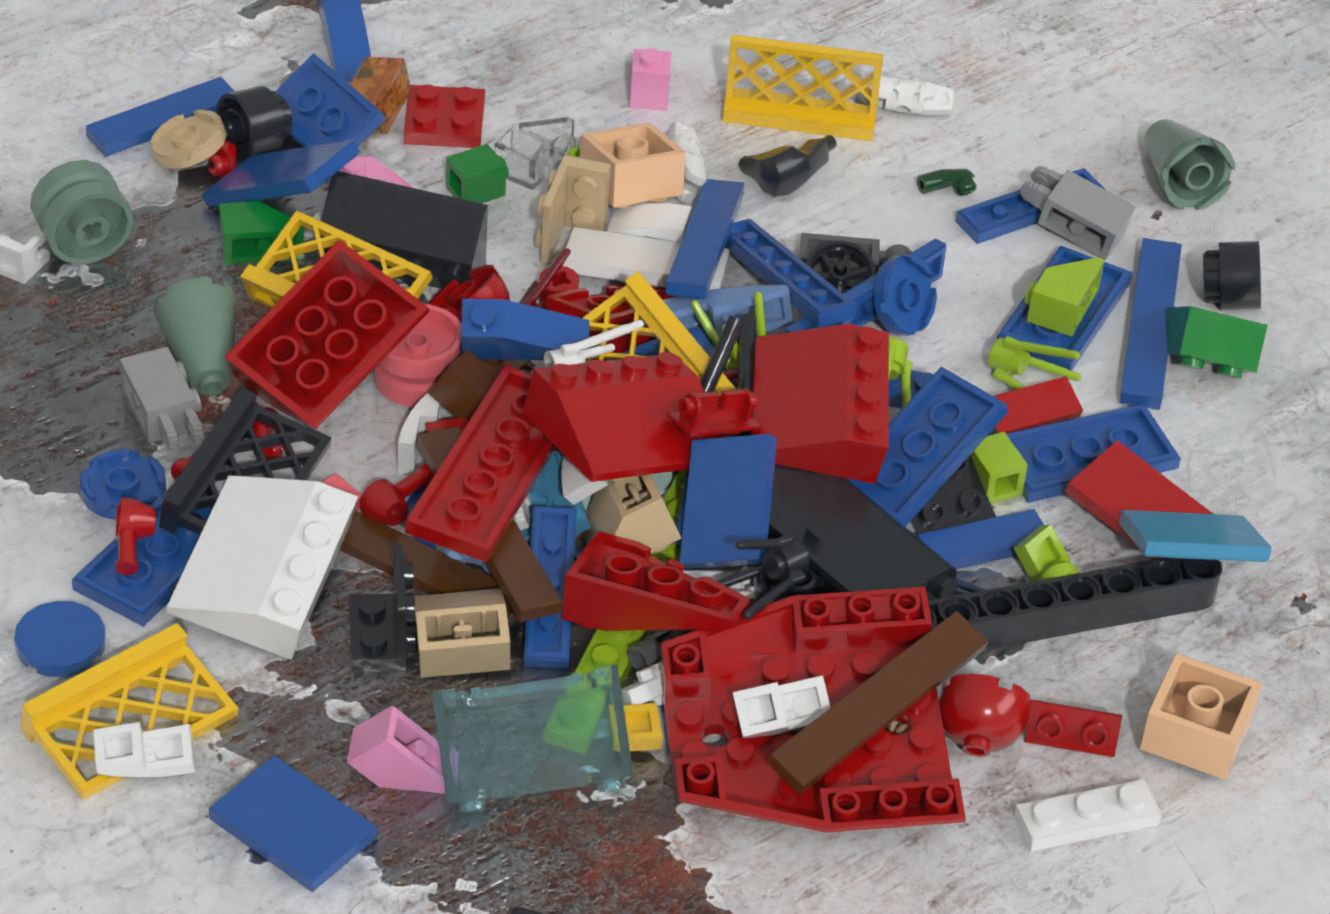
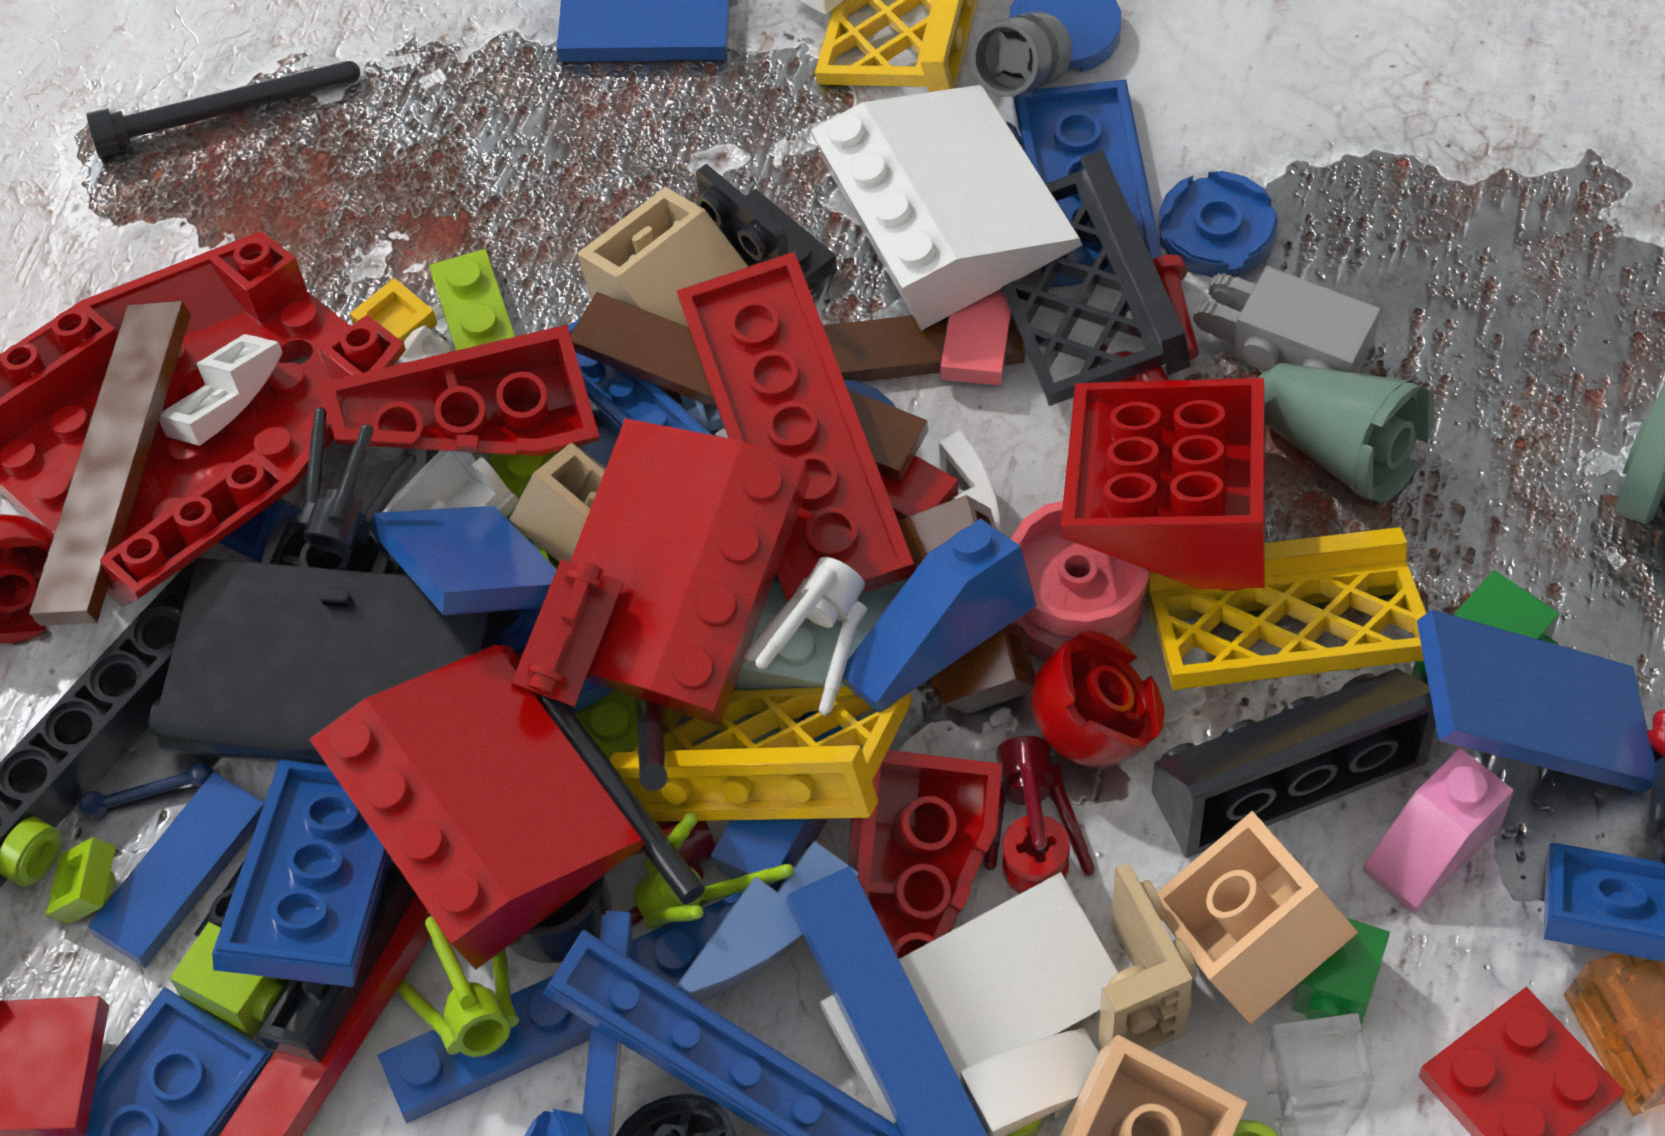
camera: 150 degrees right, 15 degrees up
red bar [115,497,156,575] -> none
bright pink slope [347,705,457,794] -> none
red bar [360,464,434,526] -> none
clear light blue windscreen [432,665,634,813] -> none
none -> dark grey wheel [970,11,1072,97]
none -> light nougat brick [1157,811,1359,1024]

